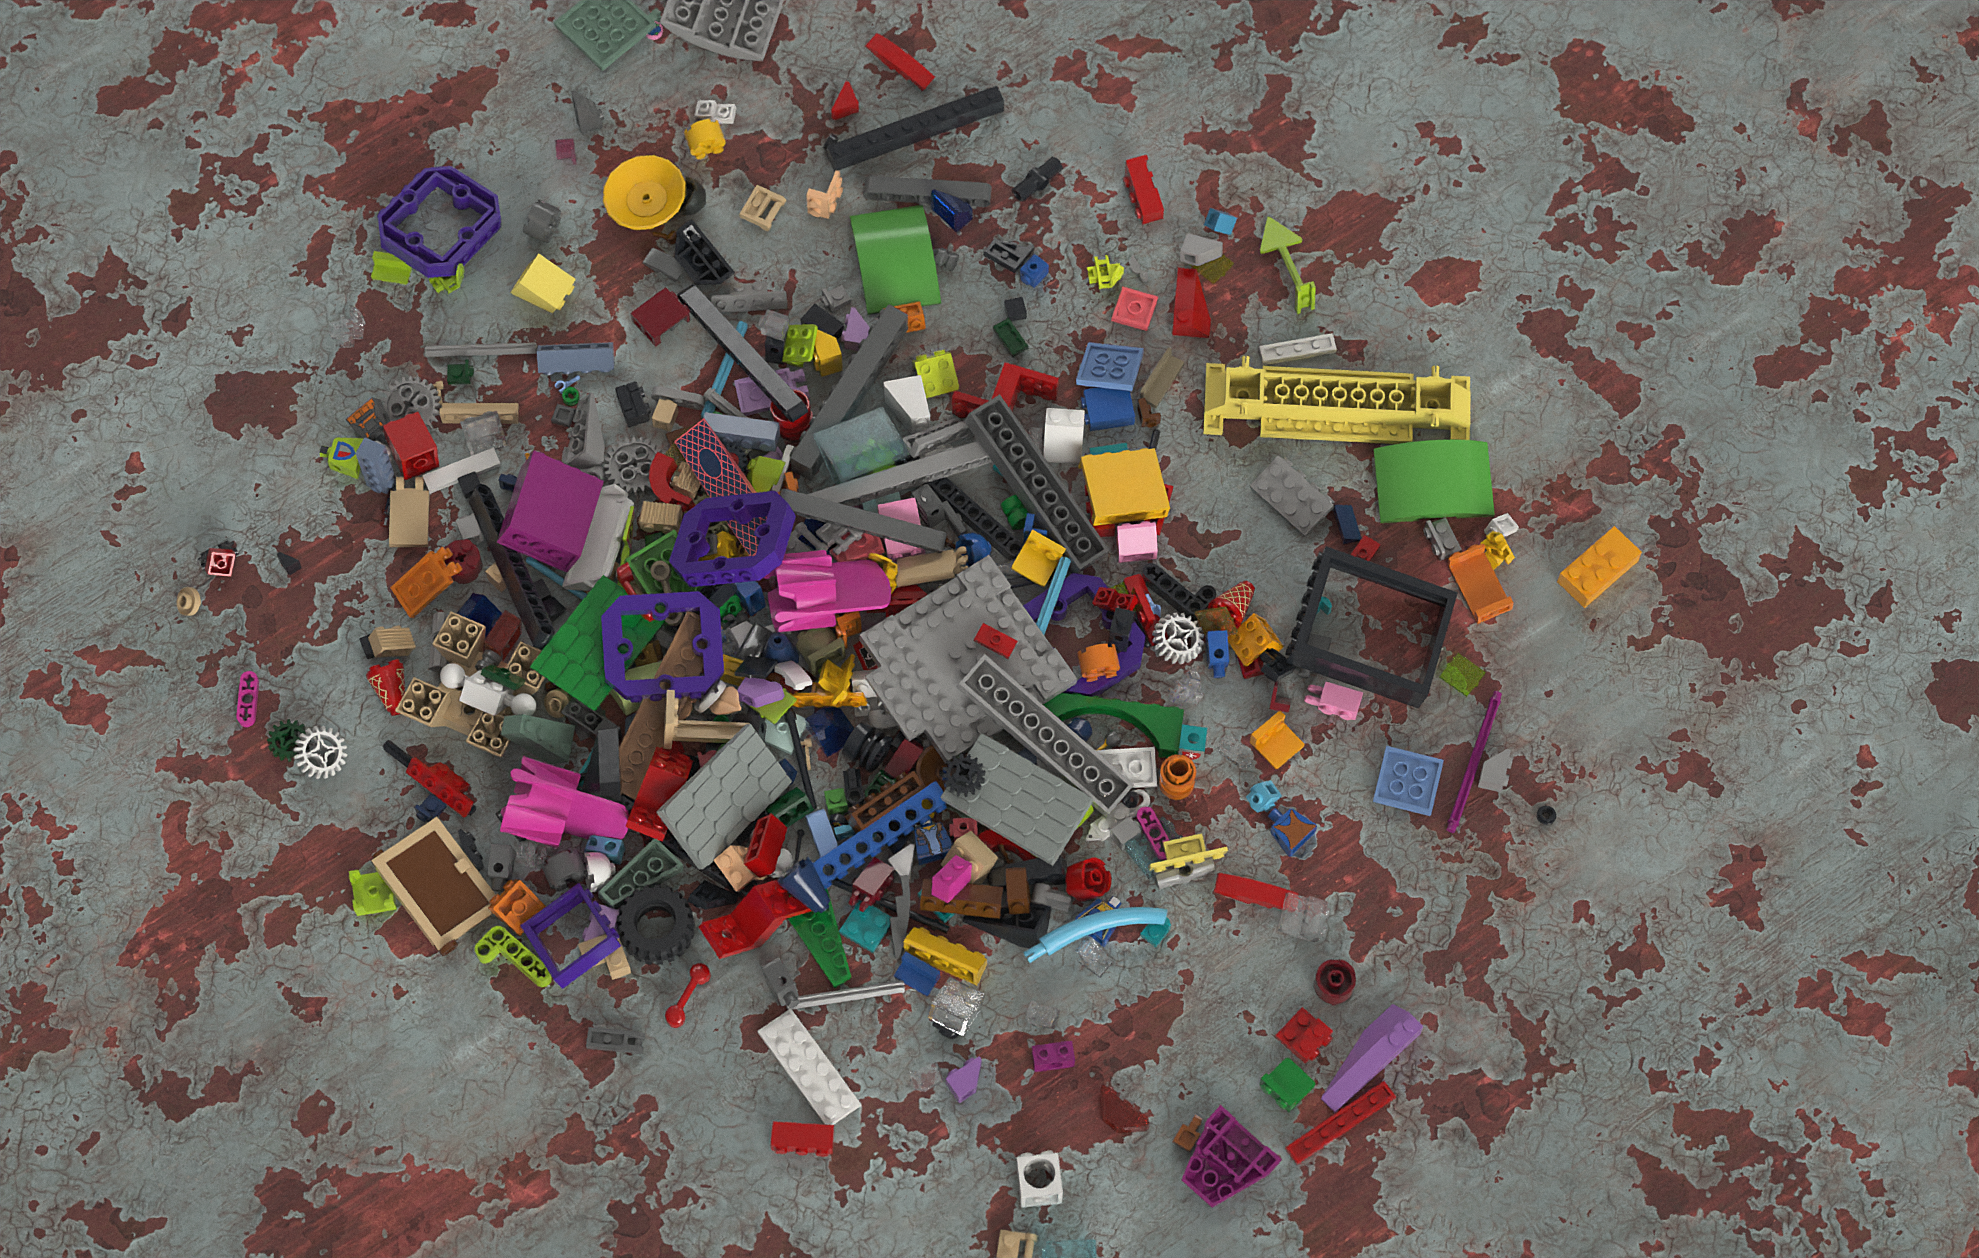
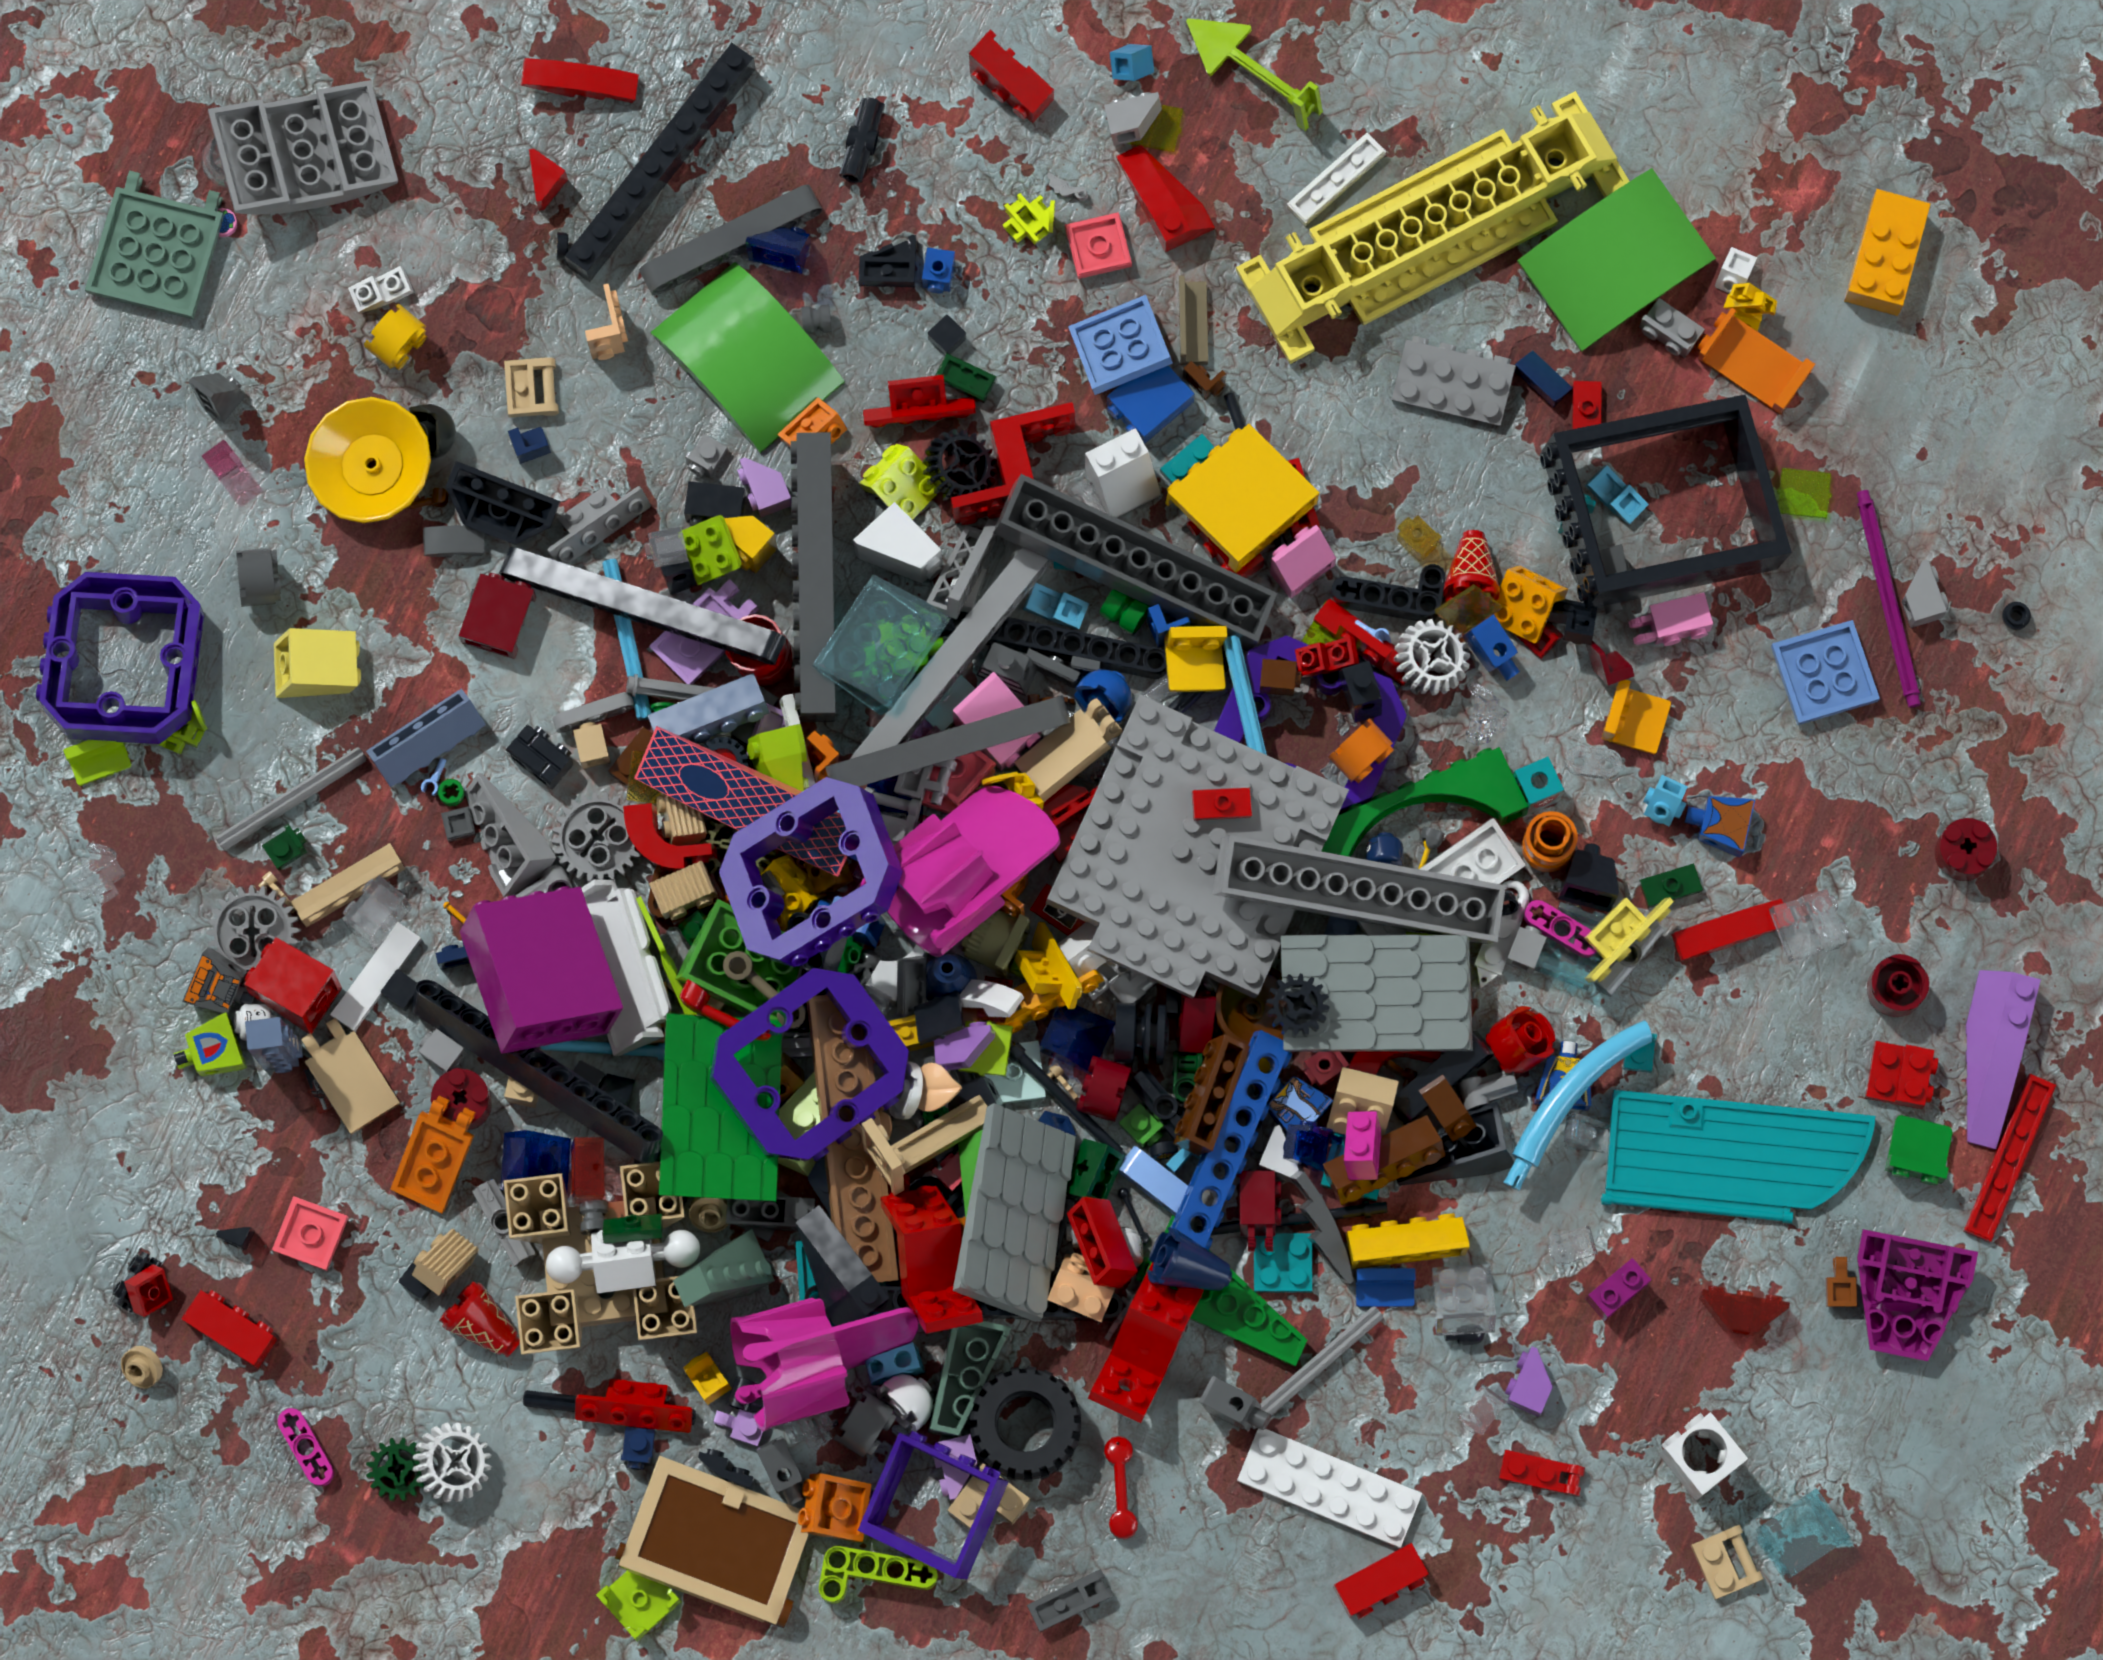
camera: 30 degrees left, 10 degrees up
black wing [688,880,738,910] -> none
none -> red brick [181,1290,278,1369]
none -> coral plate [272,1196,349,1271]
none -> dark blue panel [508,427,551,464]
none -> yellow bracket [683,1352,732,1405]
none -> lavender plate [713,1409,763,1447]
none -> red bracket [863,375,976,428]
none -> black gear [922,429,998,501]
none -> medium azure slope [1023,583,1089,630]
none -> dark grey tile [1071,656,1100,676]
none -> dark red brick [1076,1055,1132,1122]
none -> reddish brown brick [1259,659,1302,696]
none -> clear blue bracket [1283,1120,1342,1172]
none -> clear yellow brick [1397,515,1442,563]
none -> red plate [1499,1450,1585,1497]
none -> black torso [1558,843,1619,913]
none -> medium azure slope [1585,465,1649,524]
none -> teal door [1601,1090,1876,1224]
none -> dark green plate [1639,863,1703,908]
none -> dark red brick [1934,818,1997,881]

